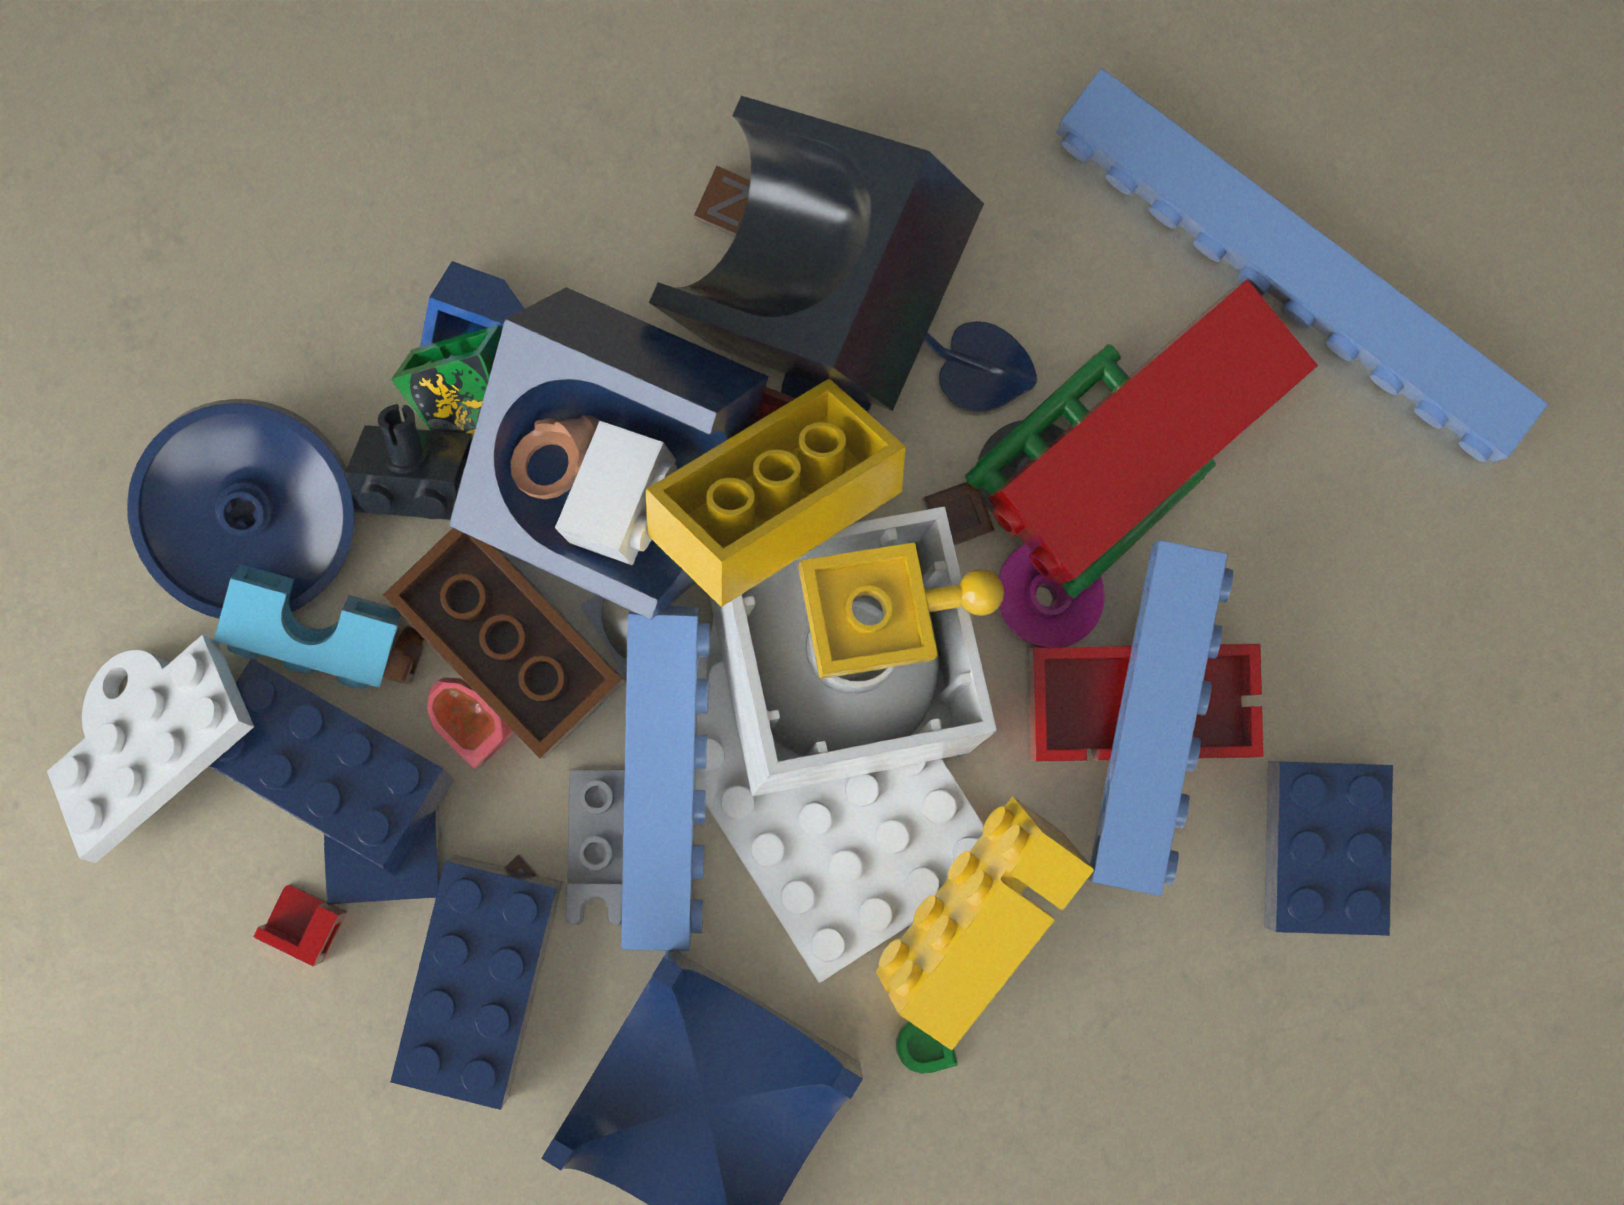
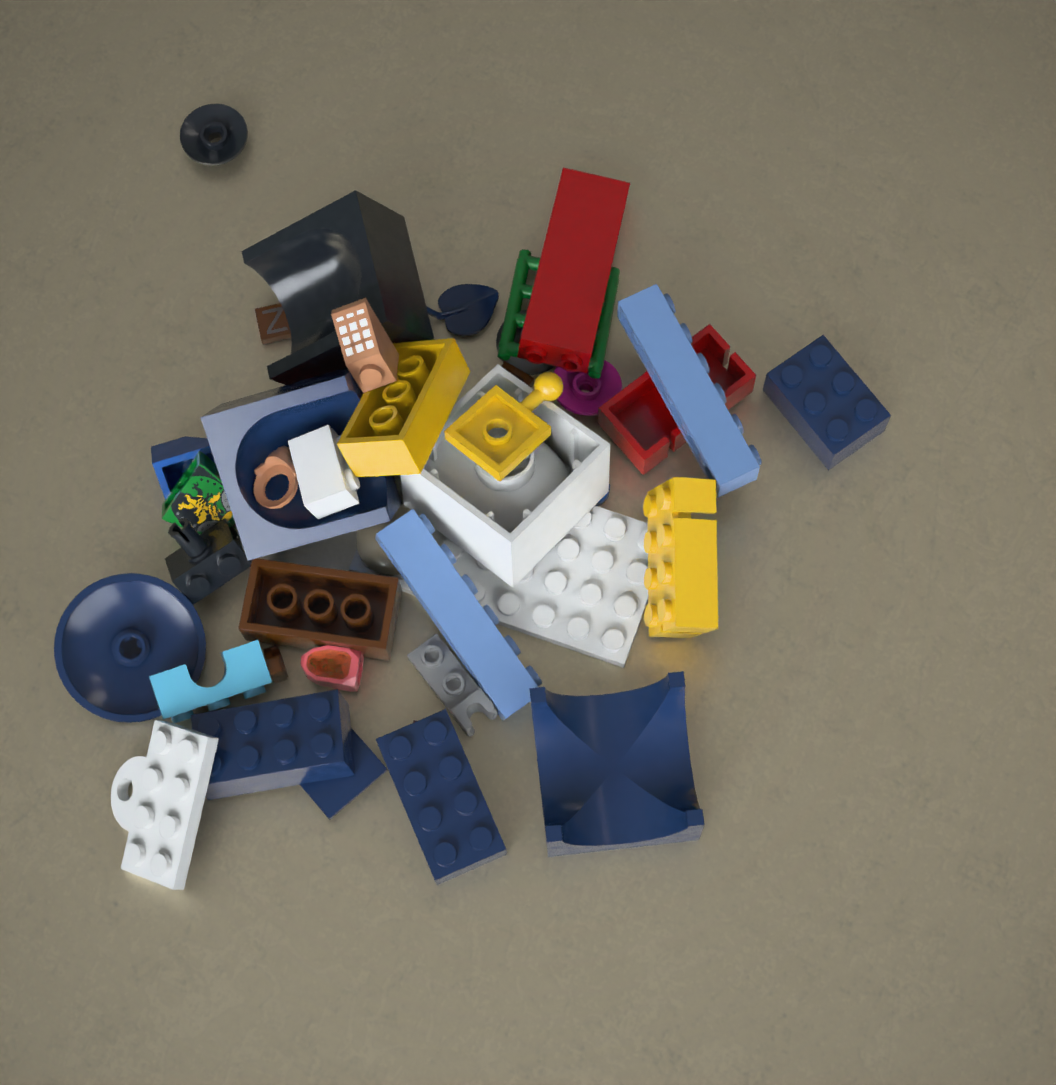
camera: 30 degrees left, 15 degrees down
red panel [253,885,347,966] -> none
green tile [896,1021,958,1074] -> none
medium blue brick [1056,68,1548,463] -> none
none -> nougat slope [331,298,399,393]

